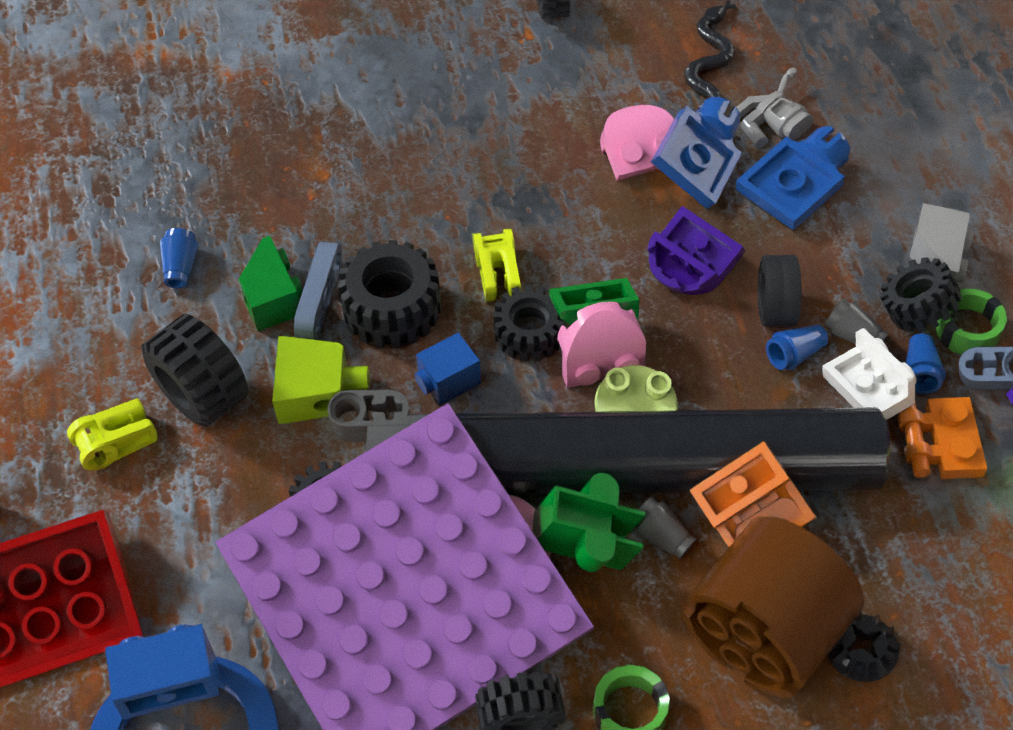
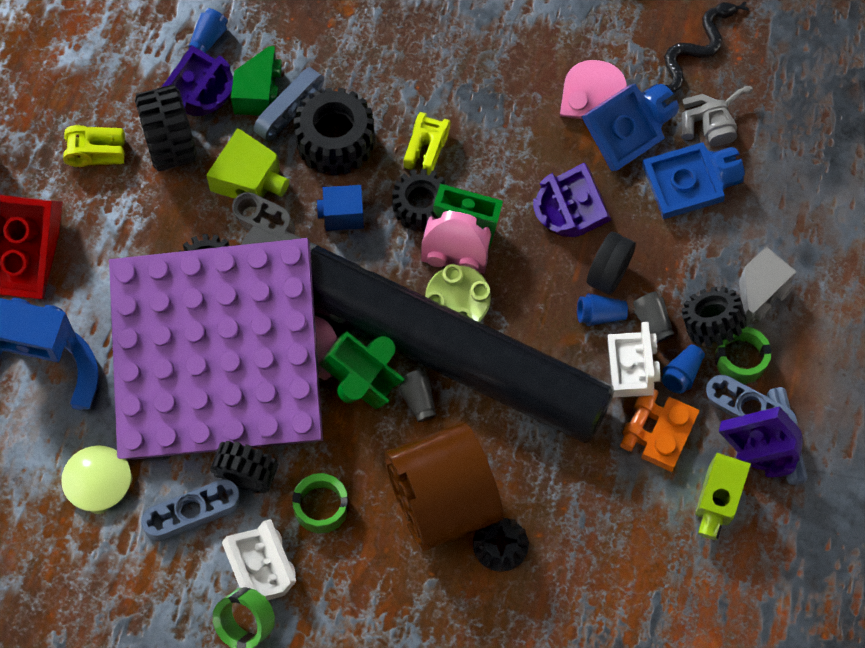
camera: 25 degrees right, 10 degrees up
orange slope [689,441,817,547] -> none
none -> dark purple slope [162,45,233,116]

